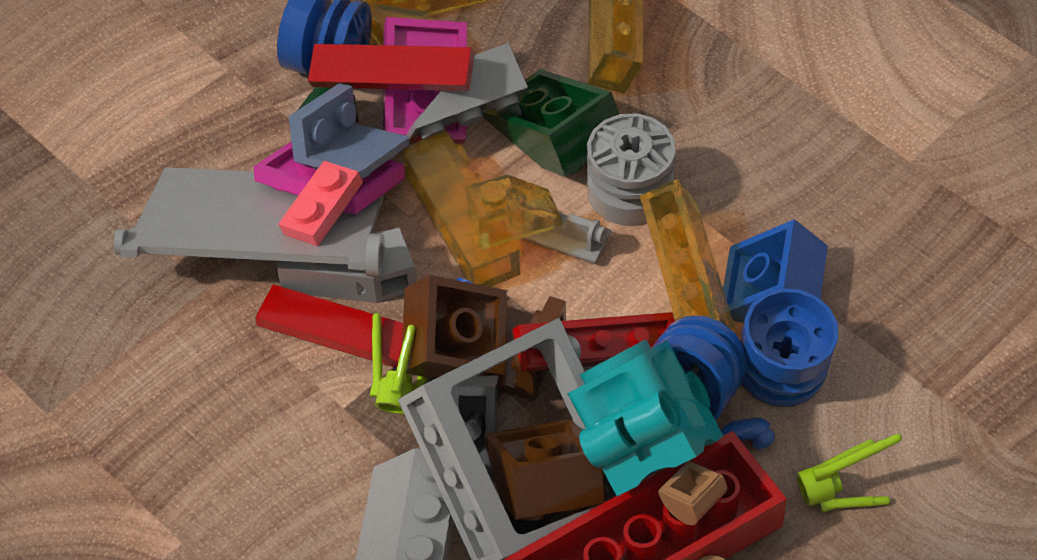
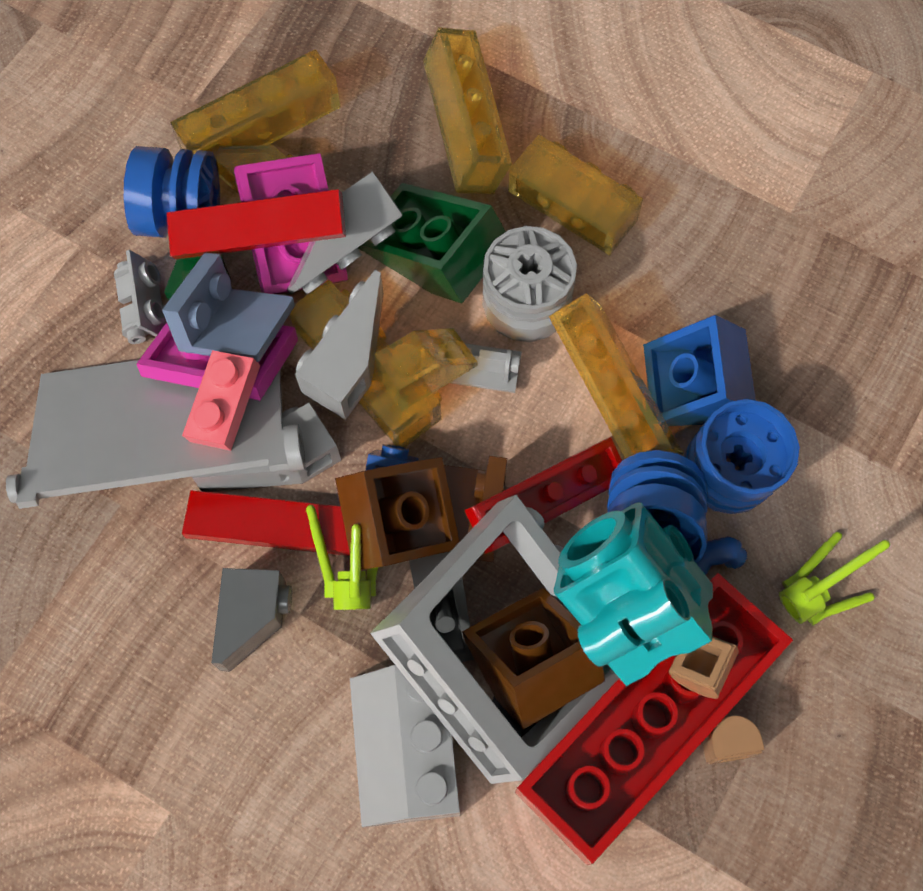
camera: 15 degrees left, 15 degrees up
none -> light grey hinge [114,249,166,344]
none -> dark grey slope [211,568,292,672]
none -> light grey slope [295,270,384,420]
none -> clear yellow brick [508,134,643,256]

